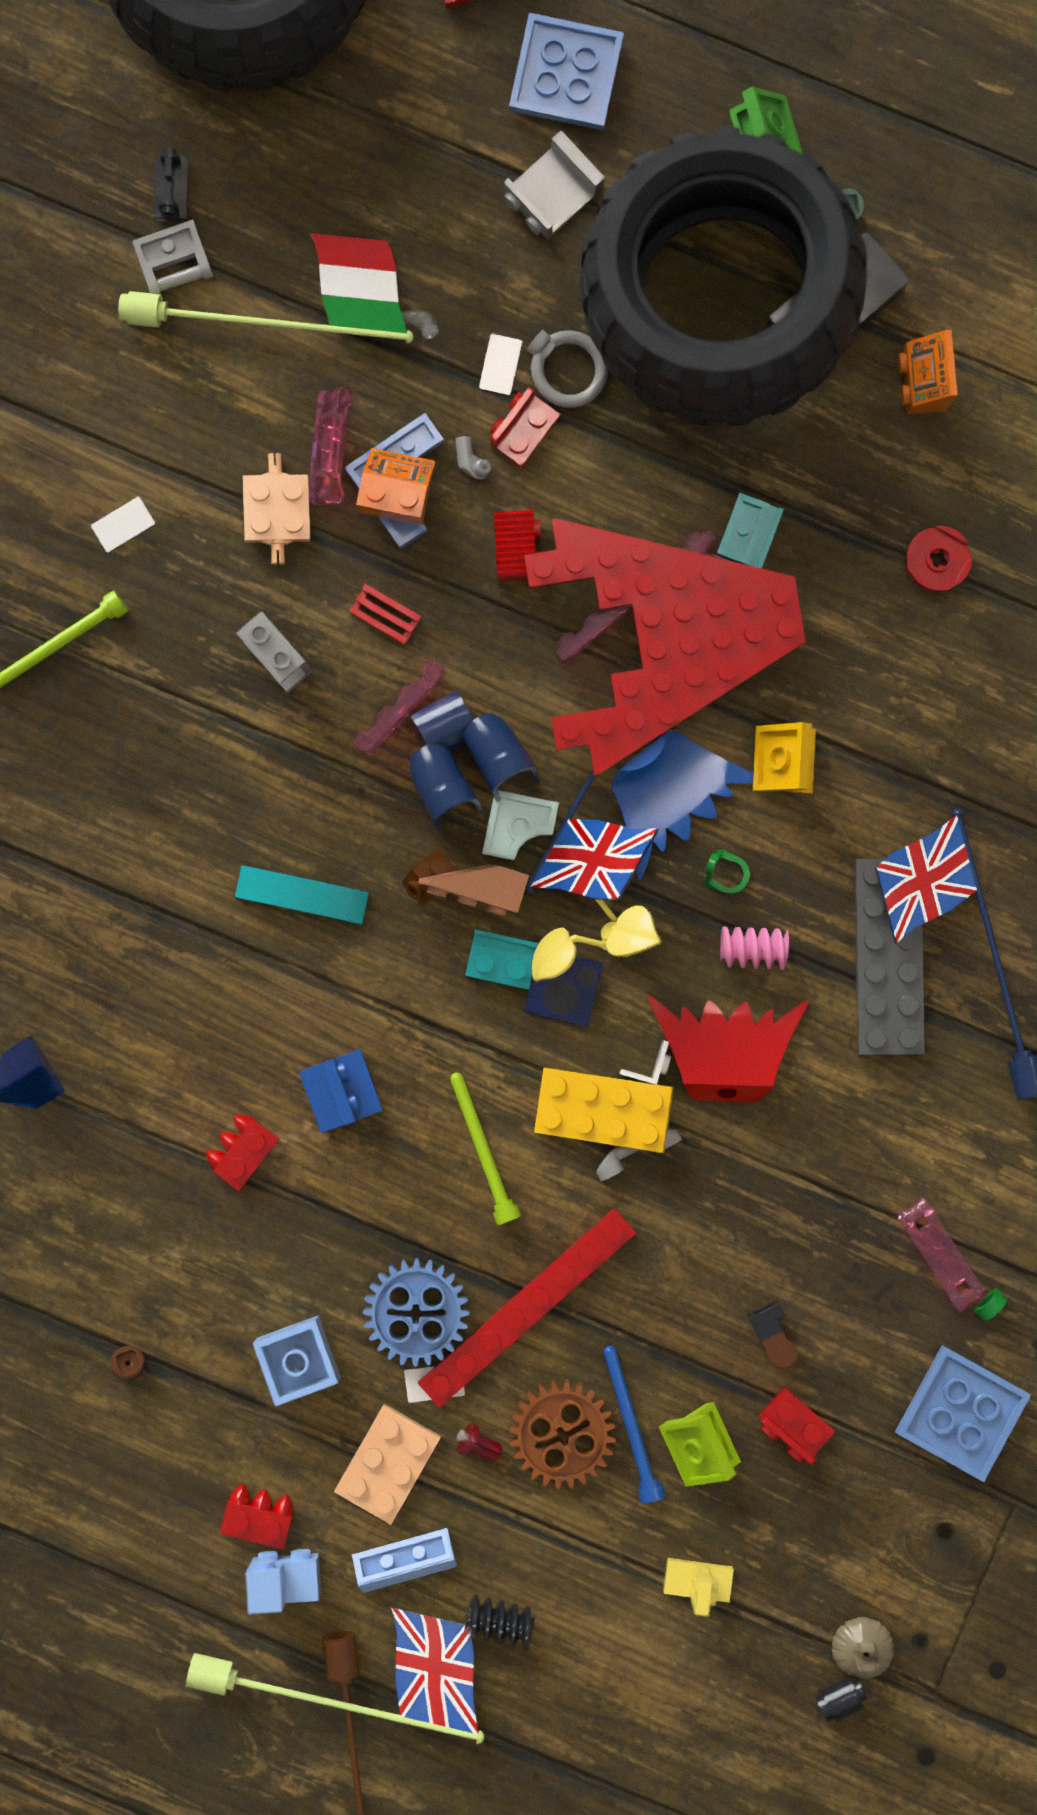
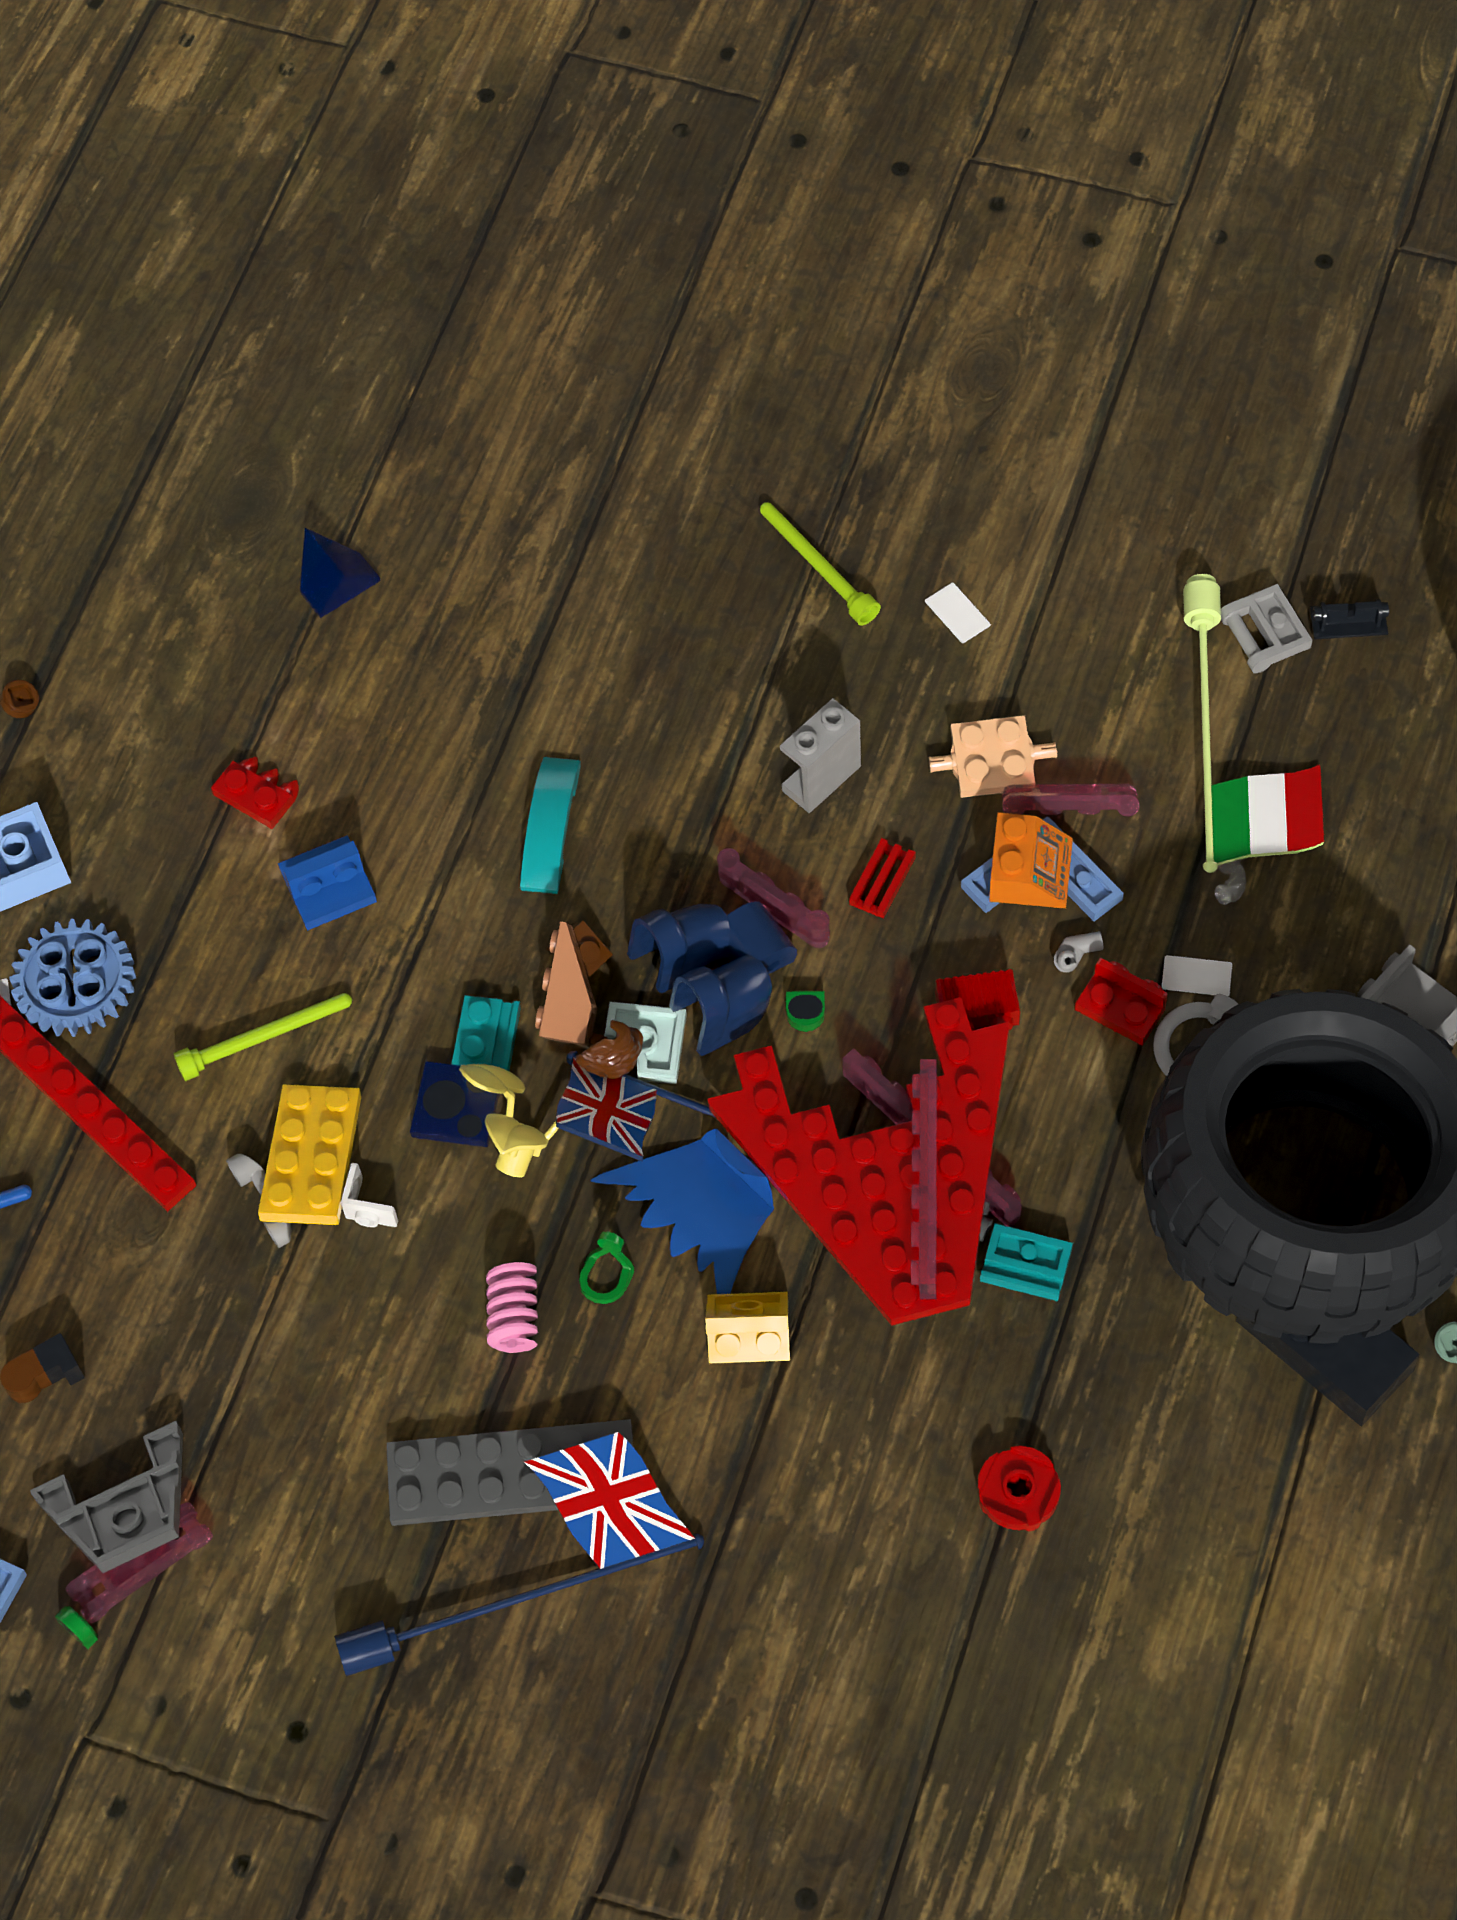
camera: 90 degrees right, 25 degrees down
red piece [647,995,809,1103] -> none
orange slope [897,330,958,414] -> none
none -> dark grey wing [30,1421,183,1573]
none -> reddish brown hair [576,1020,643,1079]
none -> tile [786,991,825,1032]
none -> clear pink plate [911,1059,937,1299]

